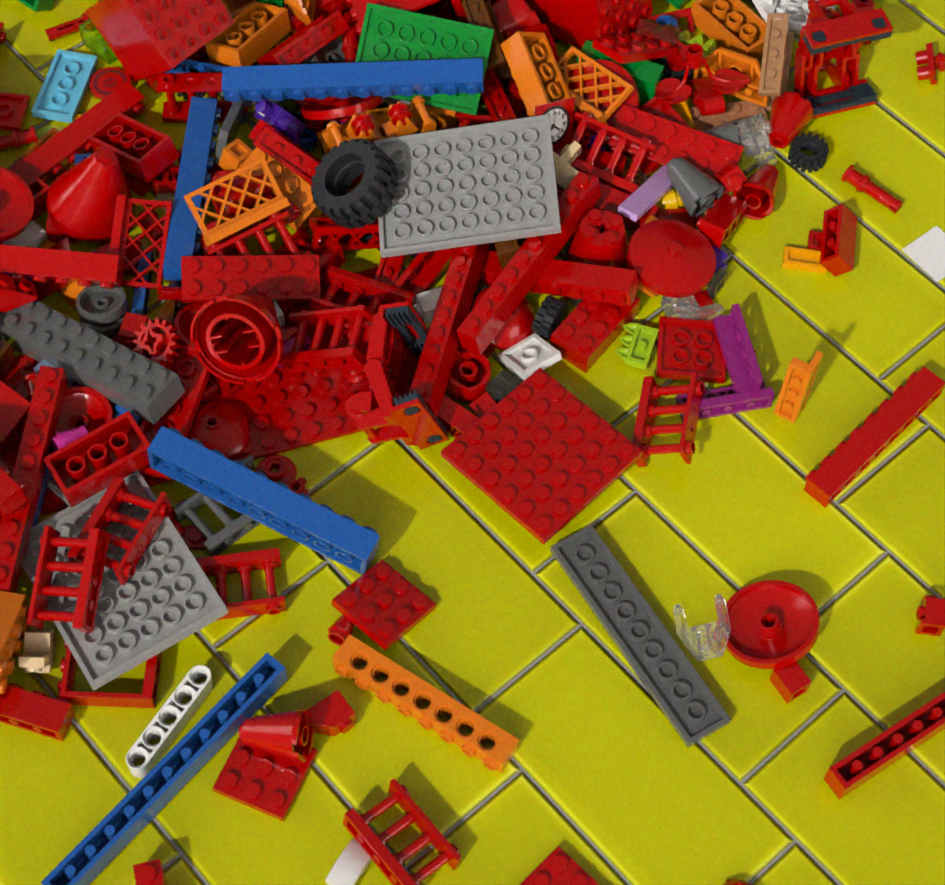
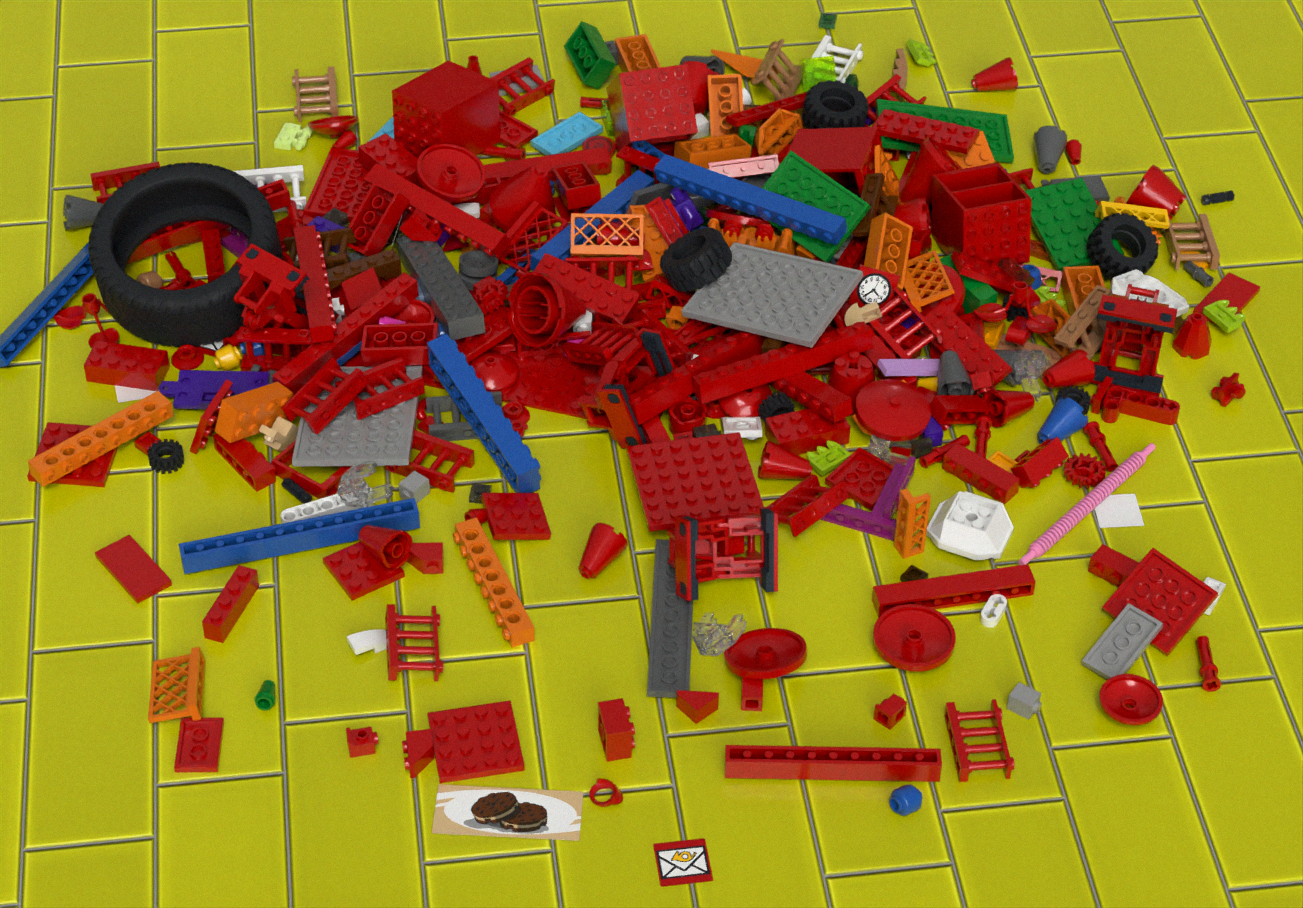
camera: 35 degrees right, 15 degrees down
none -> black axle [281,478,313,504]
none -> clear piece [337,460,394,508]
none -> light grey brick [399,471,430,504]
none -> clear smoke plate [469,483,492,504]
none -> red cone [578,523,628,579]
none -> red brick [598,698,635,762]
none -> orange brick [666,306,692,330]
none -> red container [667,507,778,601]
none -> red slope [676,690,719,724]
none -> red cone [758,441,813,480]
none -> red dish [873,604,956,671]
none -> dark brown tile [900,565,928,582]
none -> red pin [919,435,970,468]
none -> white piece [926,491,1014,560]
none -> red brick [942,443,1020,504]
none -> red pin [974,416,992,459]
none -> white beam [980,594,1007,628]
none -> bright pink hose [1018,443,1156,565]
none -> blue cone [1037,397,1088,444]
none -> red gear [1063,453,1106,489]
none -> red plate [1090,376,1113,414]
none -> red beam [1101,386,1180,425]

